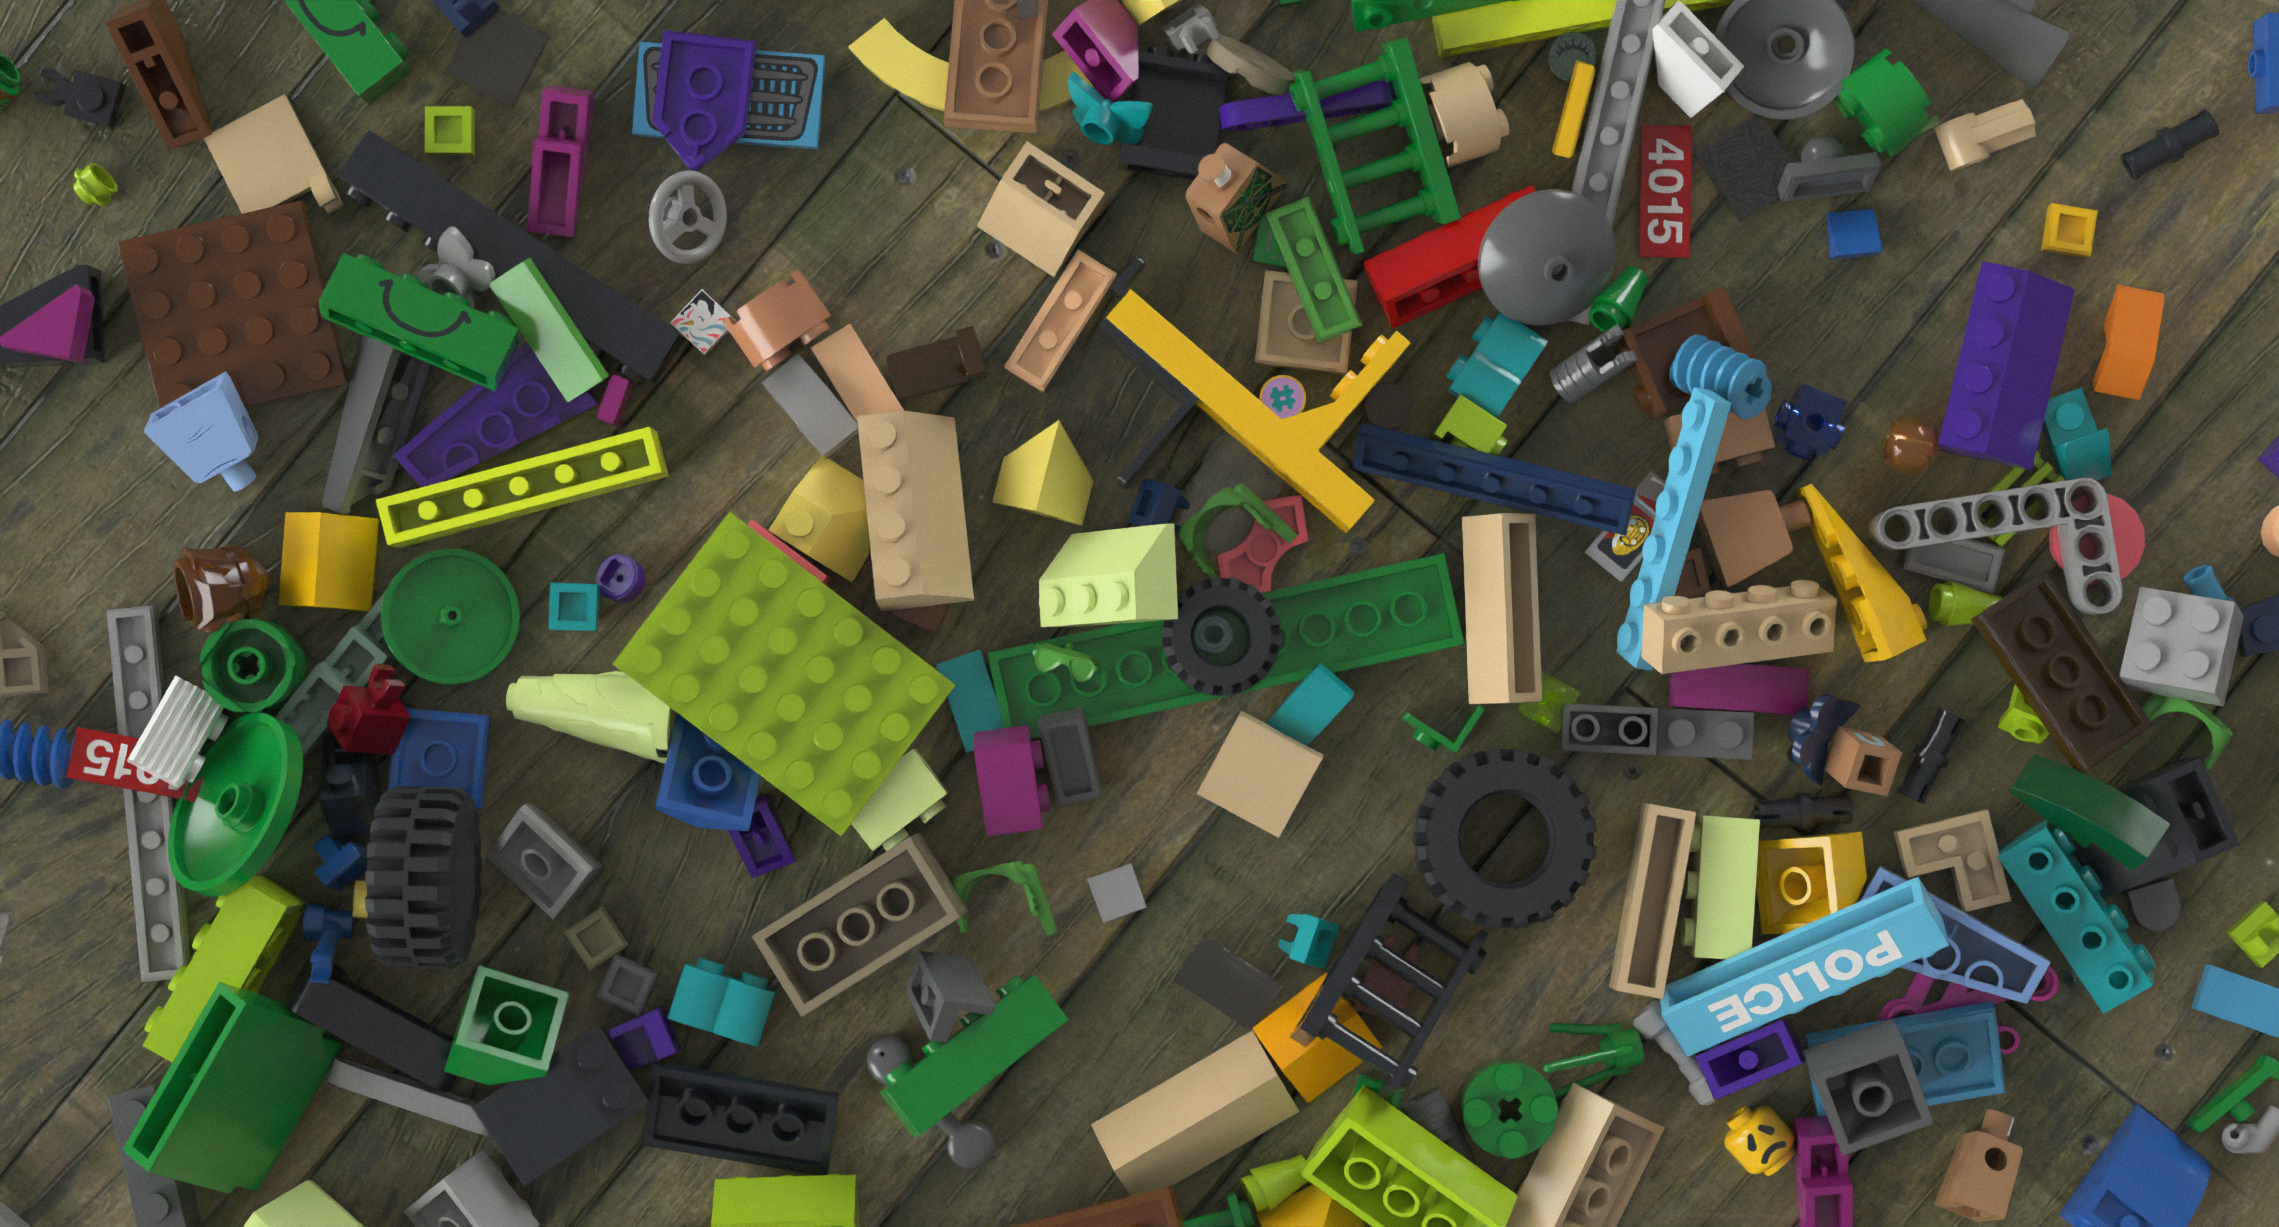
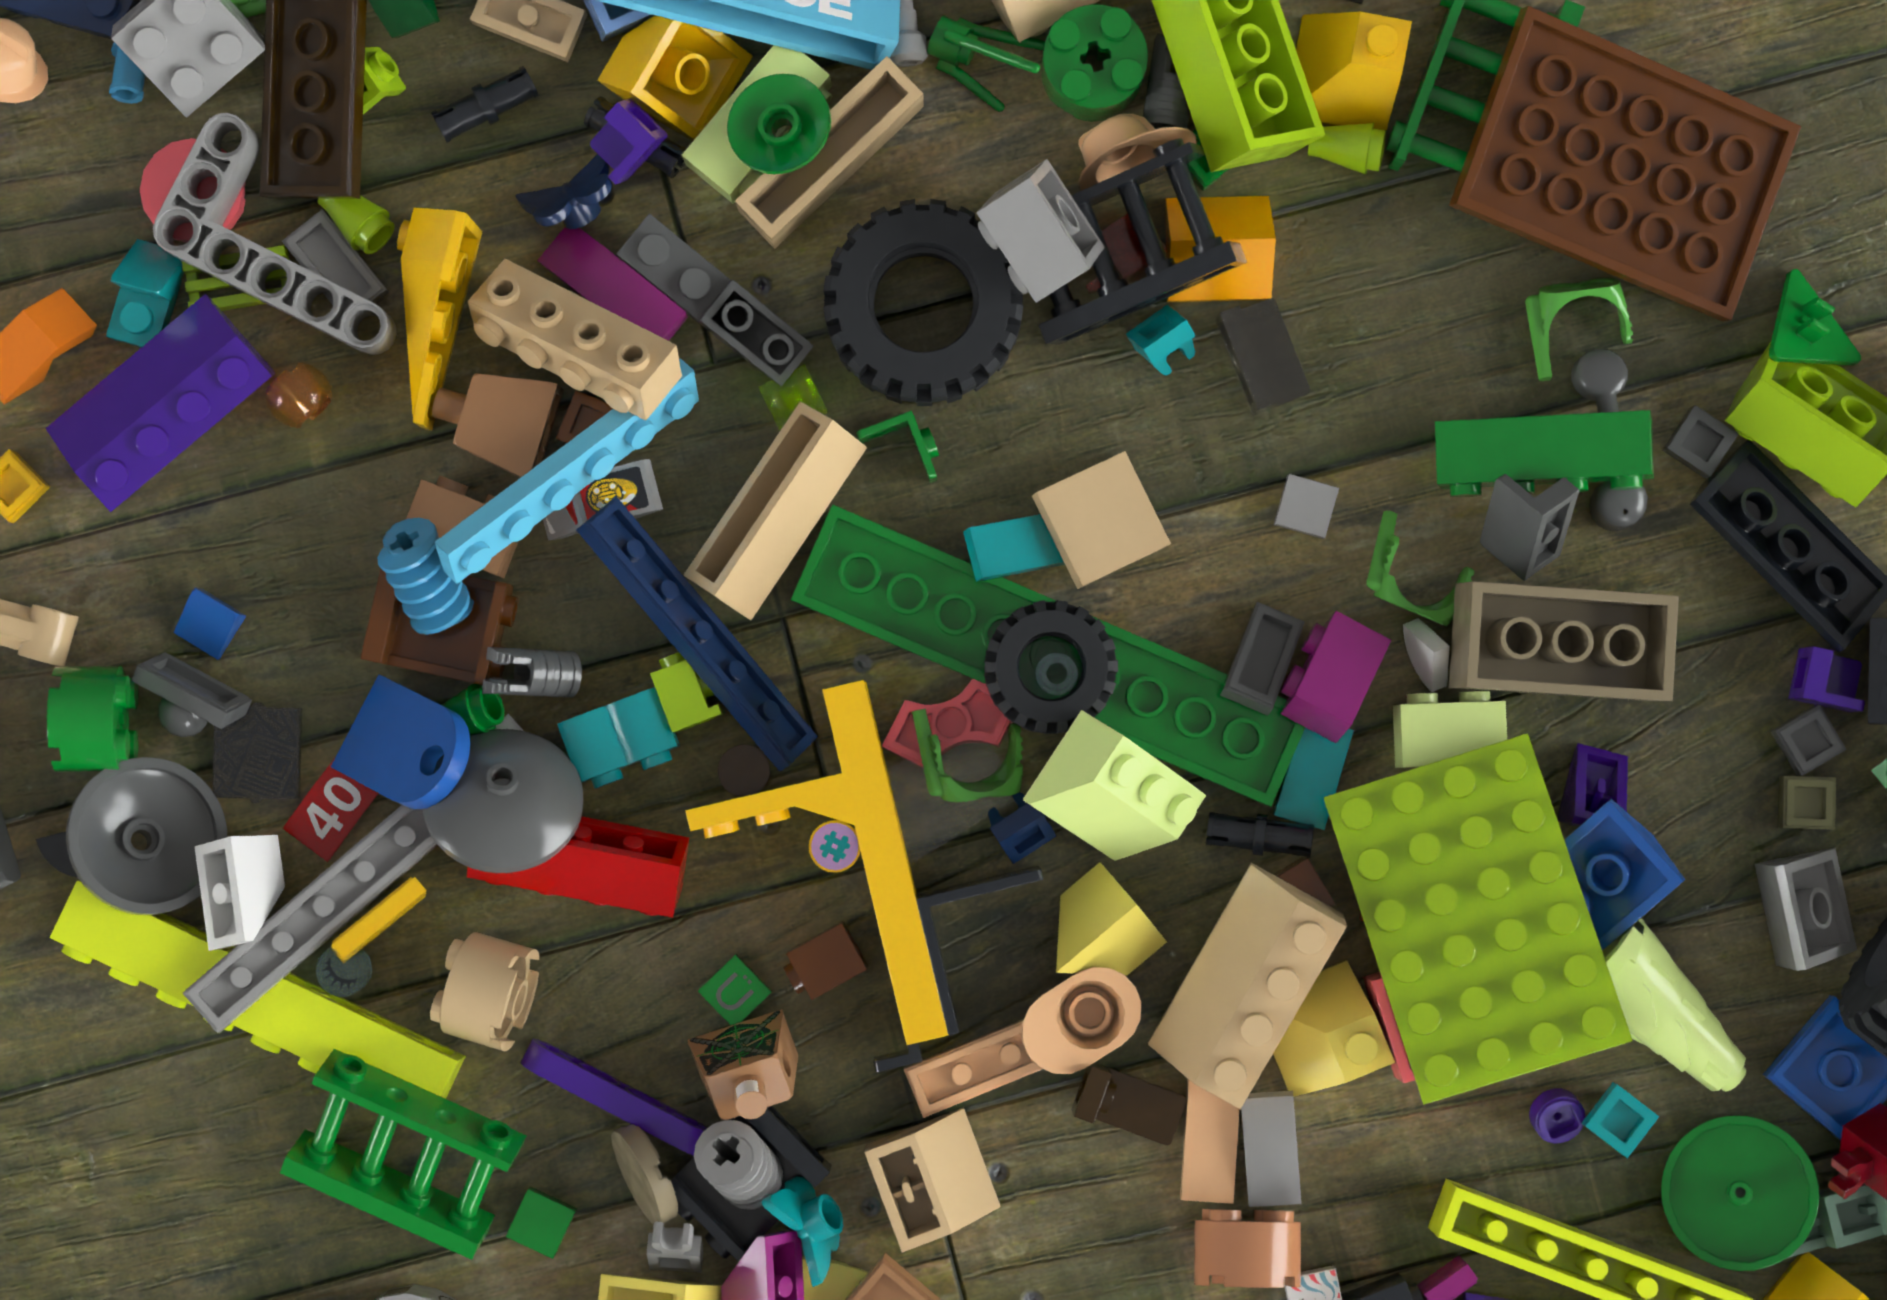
camera: 145 degrees left, 0 degrees up
teal brick [668,957,777,1047] -> none
bright green piece [1033,643,1099,682] -> none
tan slope [1091,1030,1300,1195] -> none
tan tile [1254,270,1358,374] -> none
bright green tile [1265,196,1362,344] -> none
green fence [1290,37,1461,254] -> none
clear blue brick [1773,384,1848,461] -> none
medium nougat brick [1824,726,1902,796] -> none
none -> blue tile [331,674,470,810]
none -> dark purple panel [590,98,668,185]
none -> light grey piece [694,1120,783,1210]
none -> green dish [727,74,831,174]
none -> reddish brown brick [783,921,868,1000]
none -> light grey brick [976,159,1105,303]
none -> light nougat piece [1022,967,1141,1074]
none -> light nougat piece [1078,114,1197,191]
none -> black pin [1206,812,1314,858]
none -> white tile [1403,618,1449,692]
none -> bright green helmet [1525,278,1633,381]
none -> dark grey tile [1662,405,1738,479]

